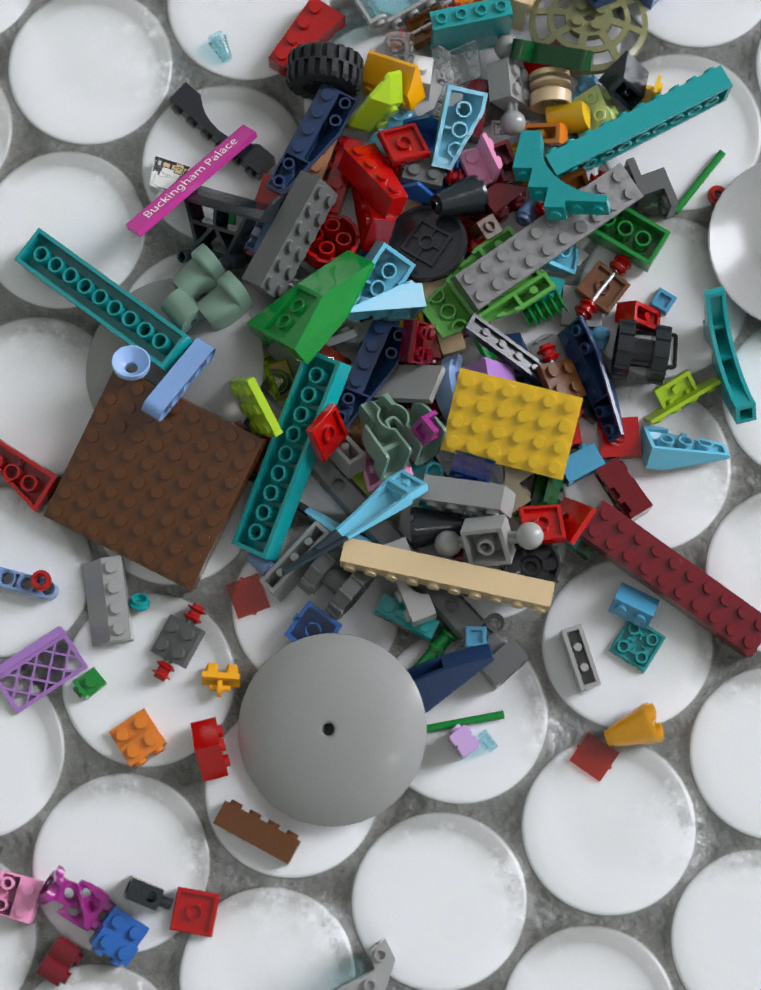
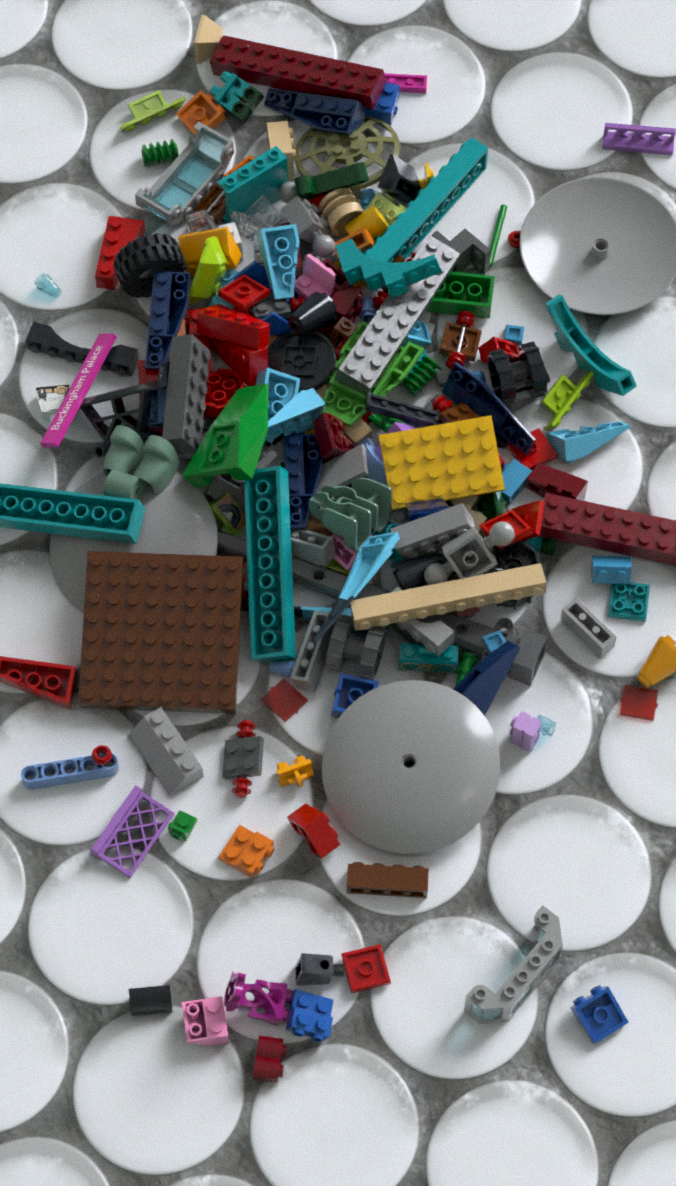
camera: 25 degrees left, 15 degrees down
light blue piece [112,345,151,381] -> none
teal plate [129,593,150,612] -> none
medium blue beam [141,338,216,422] -> none
lime plate [229,376,283,437] -> none
red plate [306,403,348,463] -> none
magenta panel [410,410,440,445] -> none
green bar [427,710,505,733] -> none

